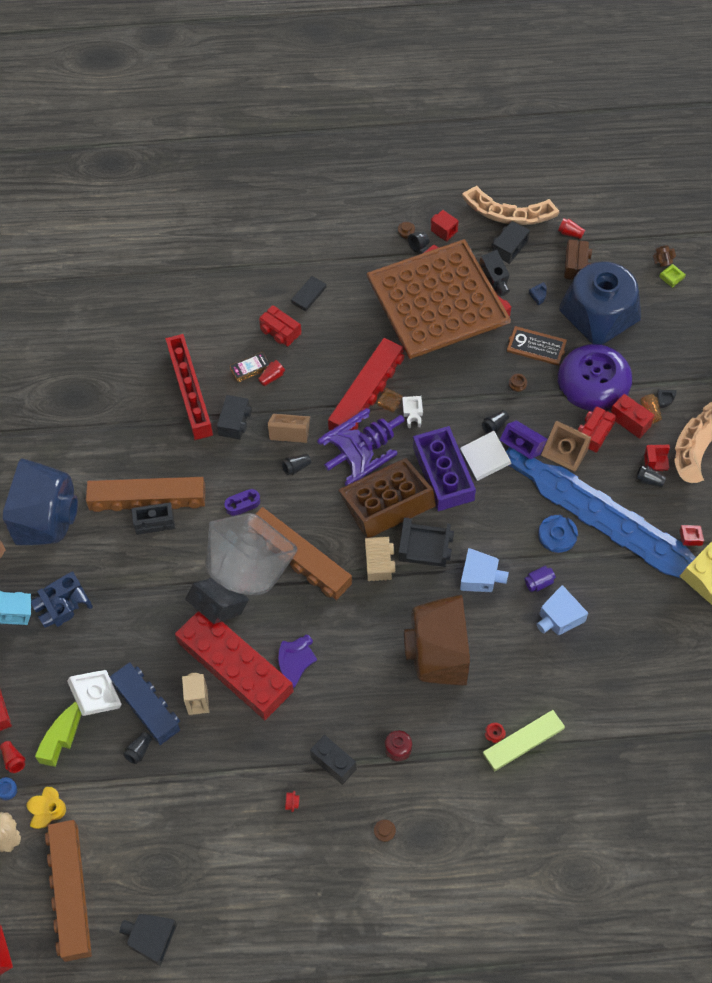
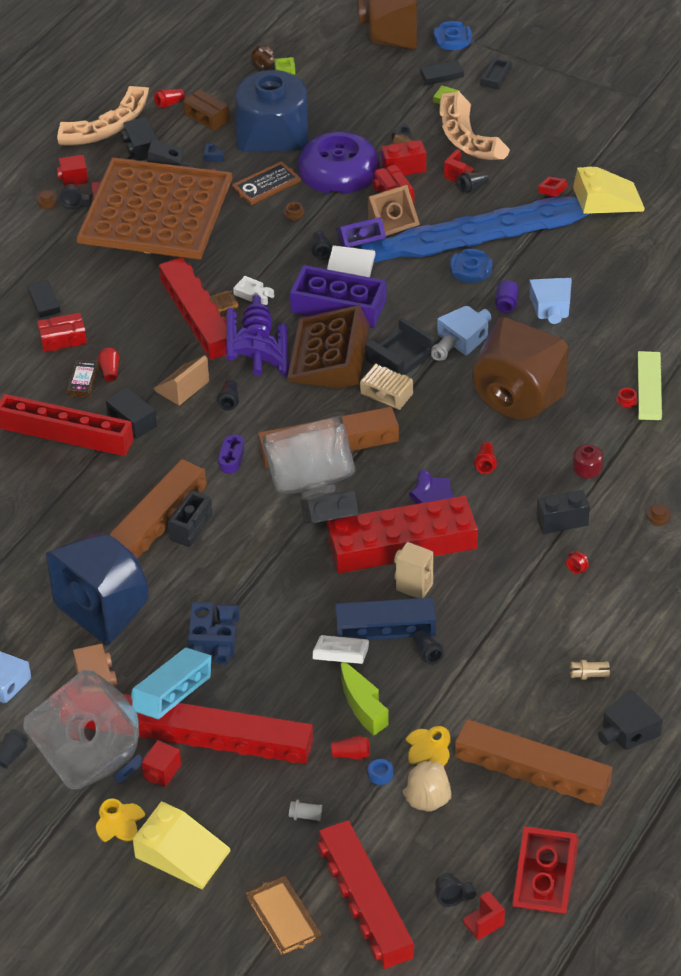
camera: 55 degrees left, 15 degrees down
none -> light grey pin [431,335,456,361]
none -> red cone [474,442,497,474]
none -> tan pin [570,660,610,680]

